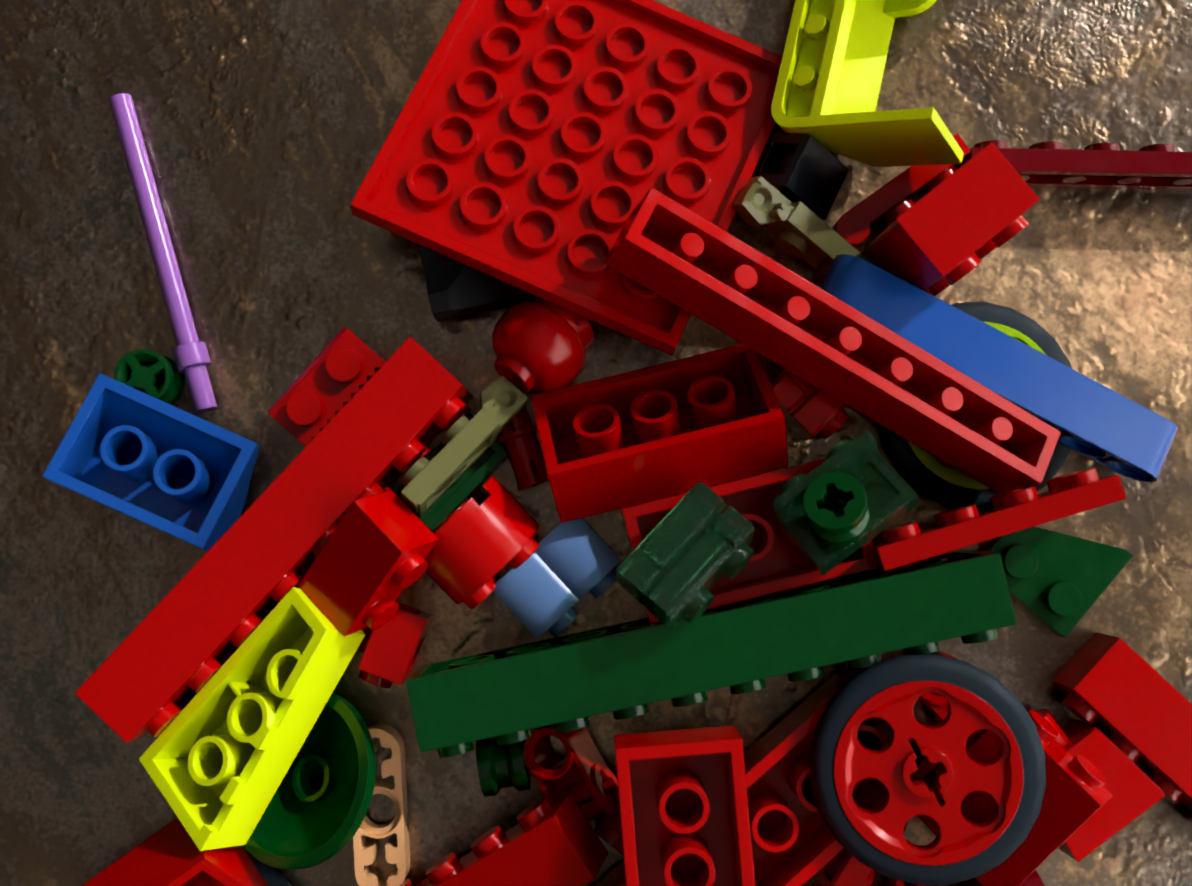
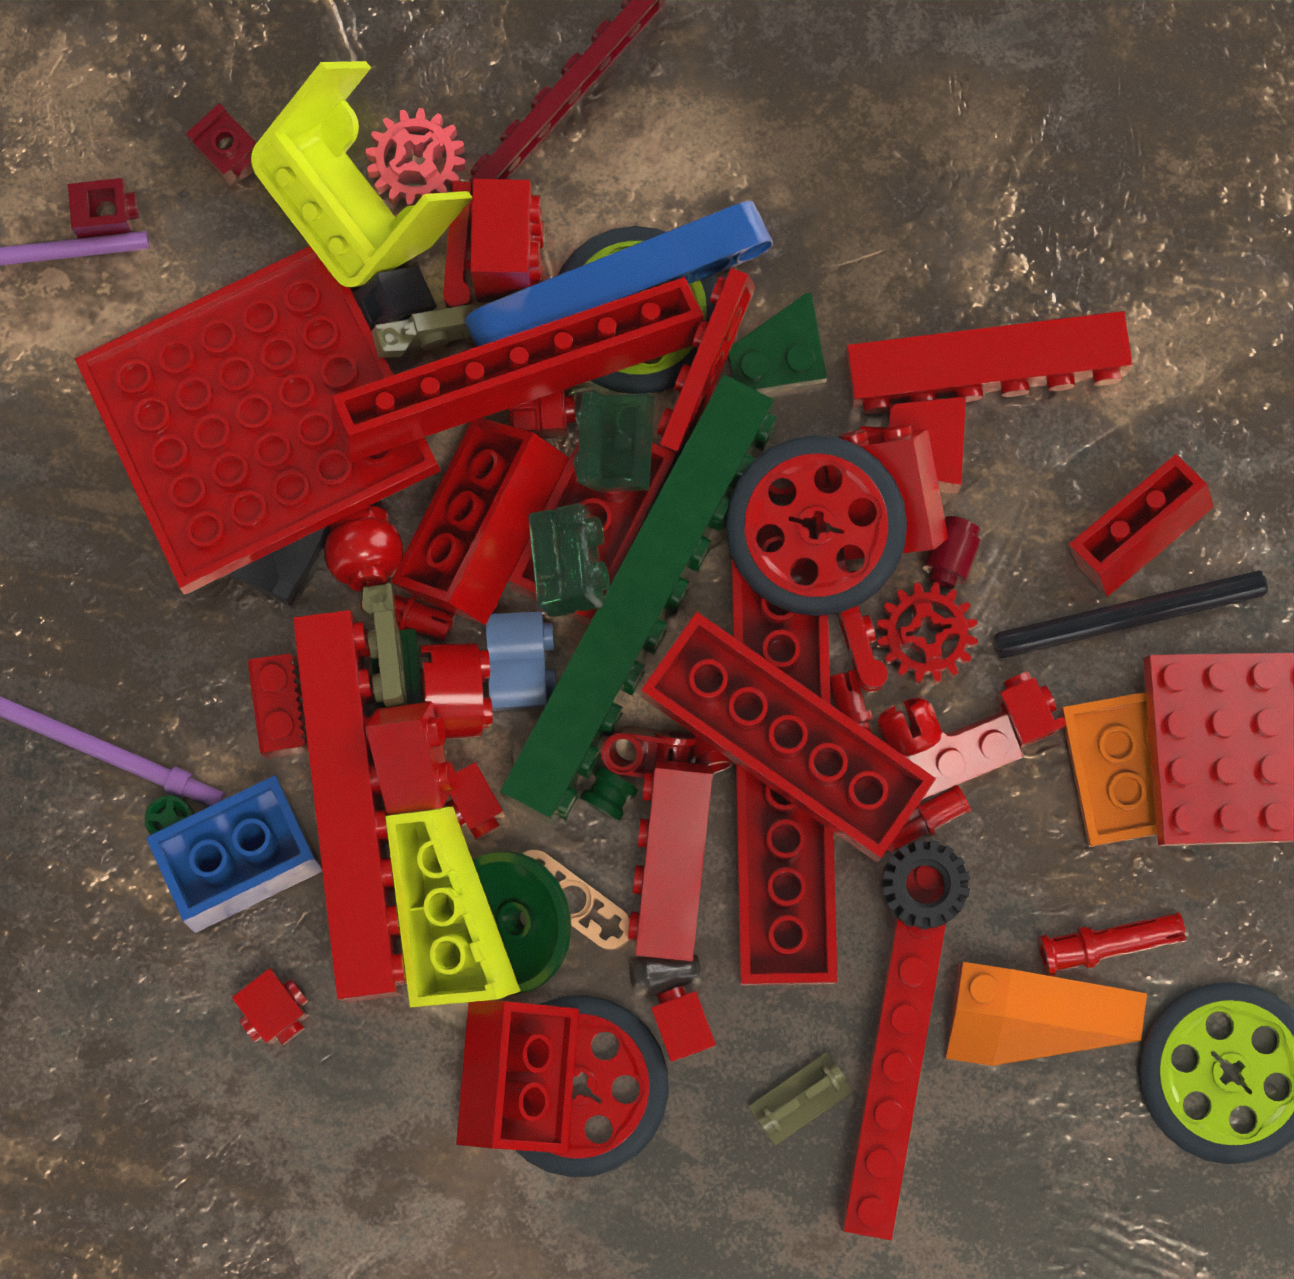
camera: 45 degrees left, 5 degrees down
dark green wheel [803,471,870,546] -> none
none -> red brick [231,968,309,1046]
none -> coral gear [366,108,466,206]

